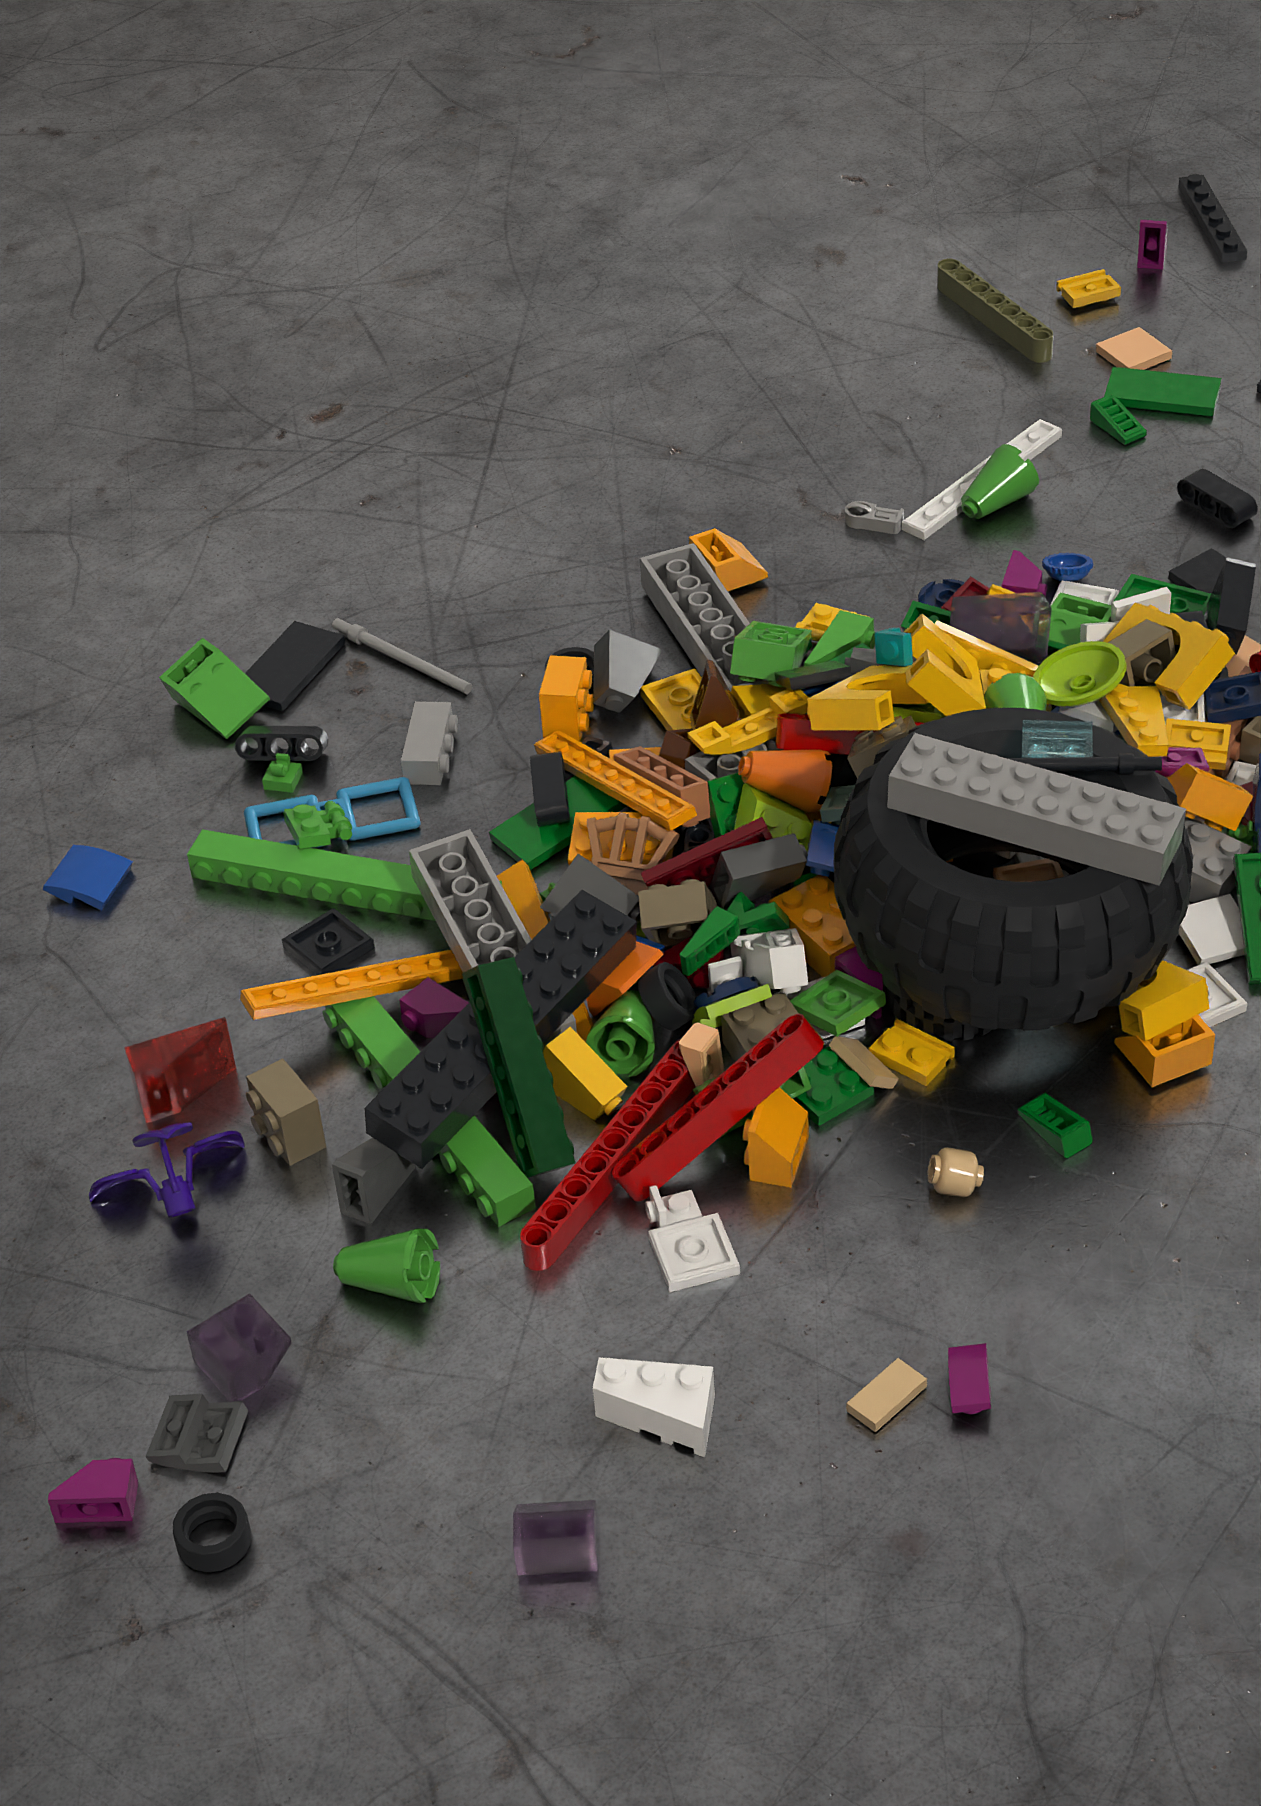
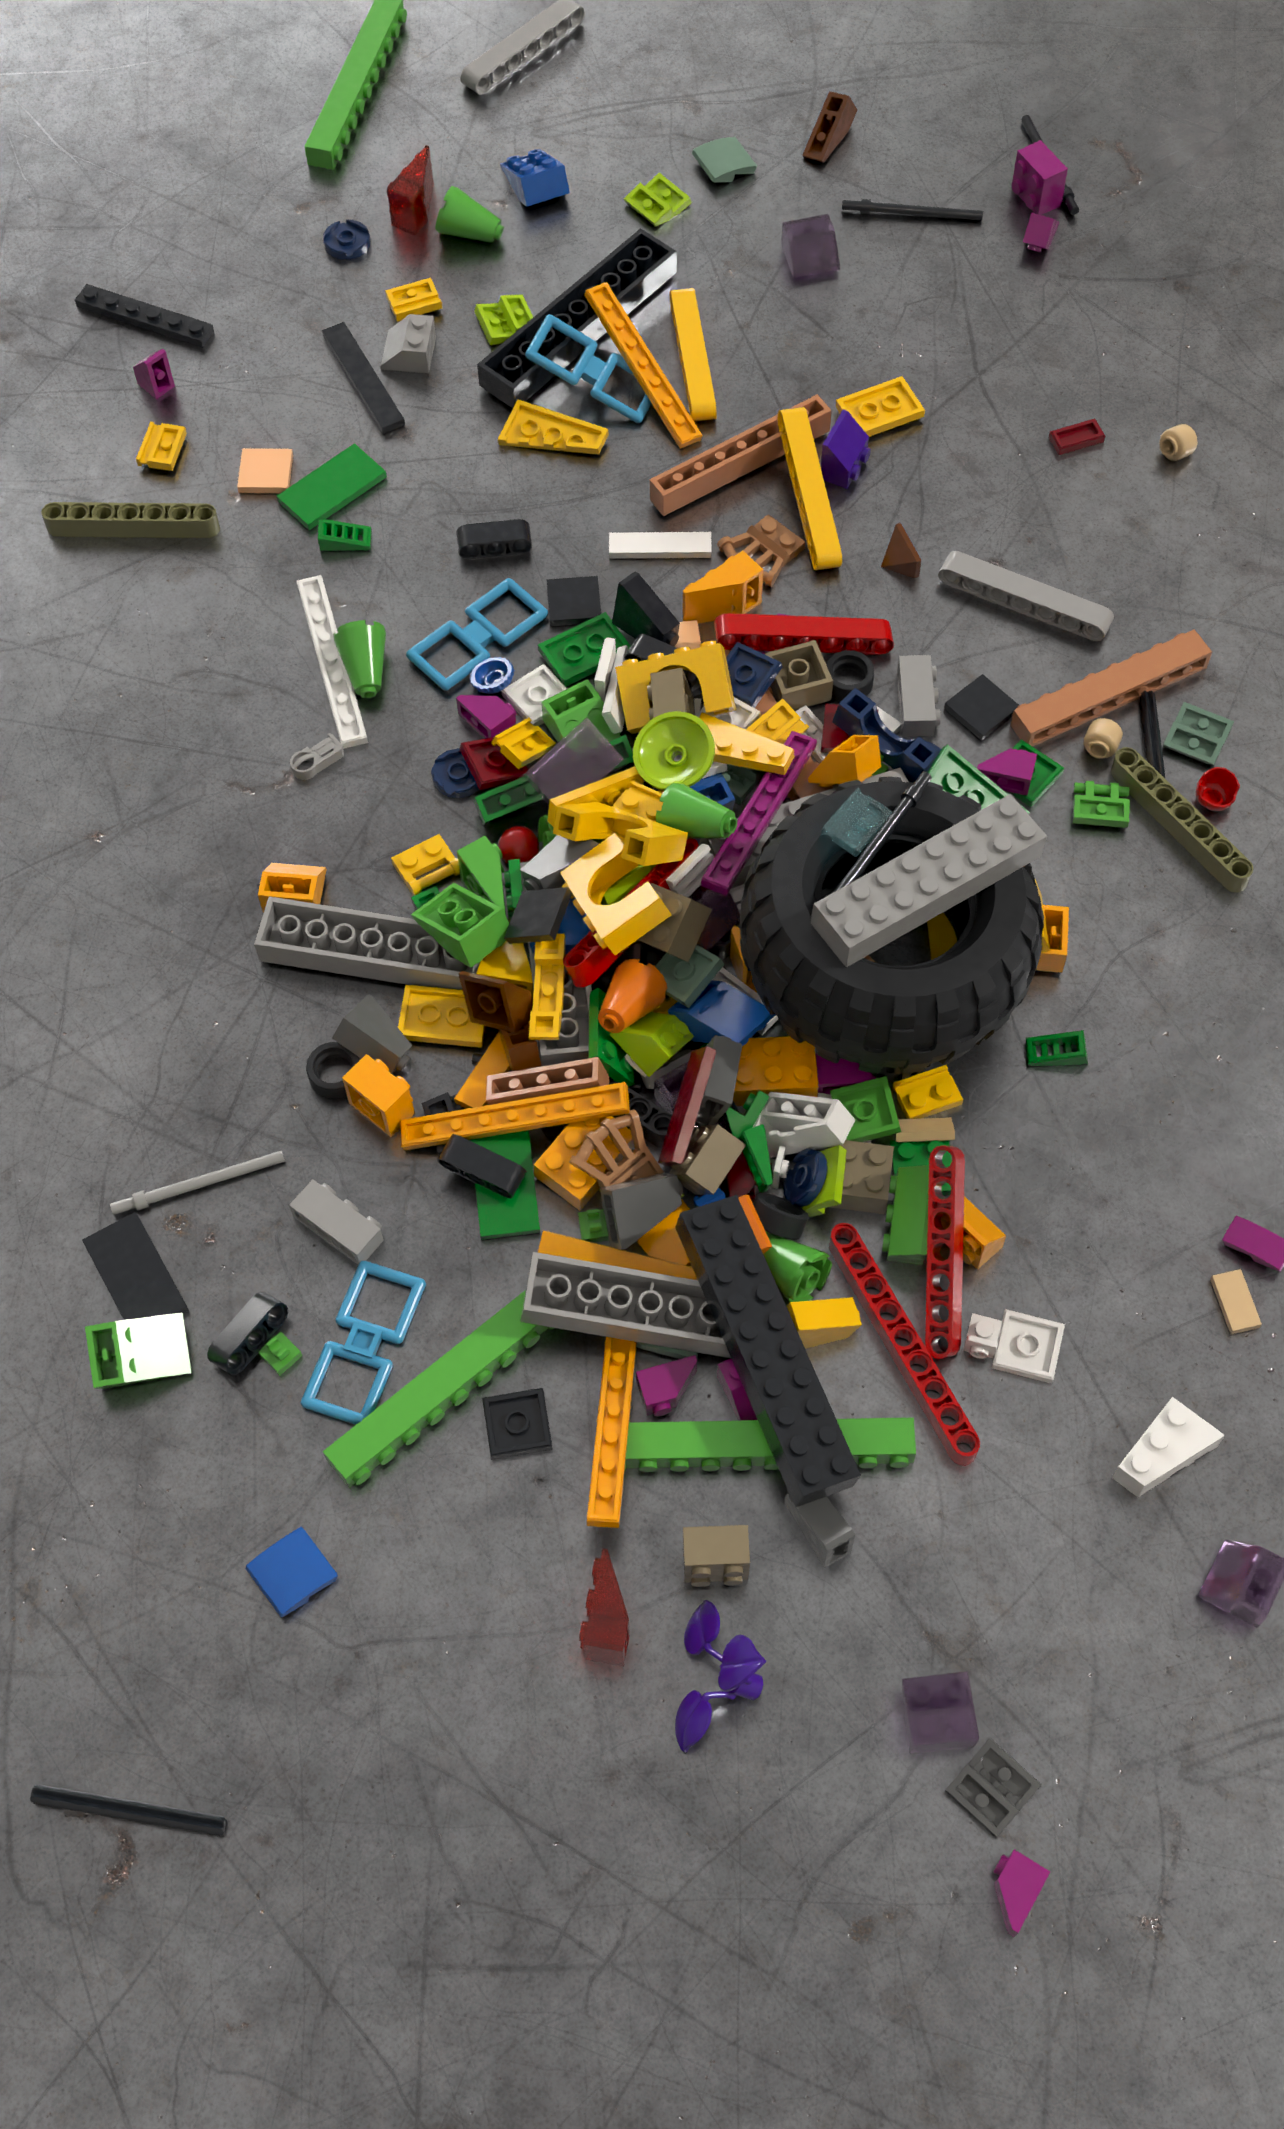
camera: 60 degrees left, 20 degrees up
black tyre [173,1492,251,1572] -> none
bright green plate [284,801,352,849] -> none
bright green cone [333,1228,440,1303] -> none
dark green brick [462,957,576,1178] -> none
light nougat slope [679,1023,724,1087] -> none
teal bracket [875,627,913,667] -> none
tan head [928,1147,984,1198] -> none
none -> dark azure bar [406,578,549,690]

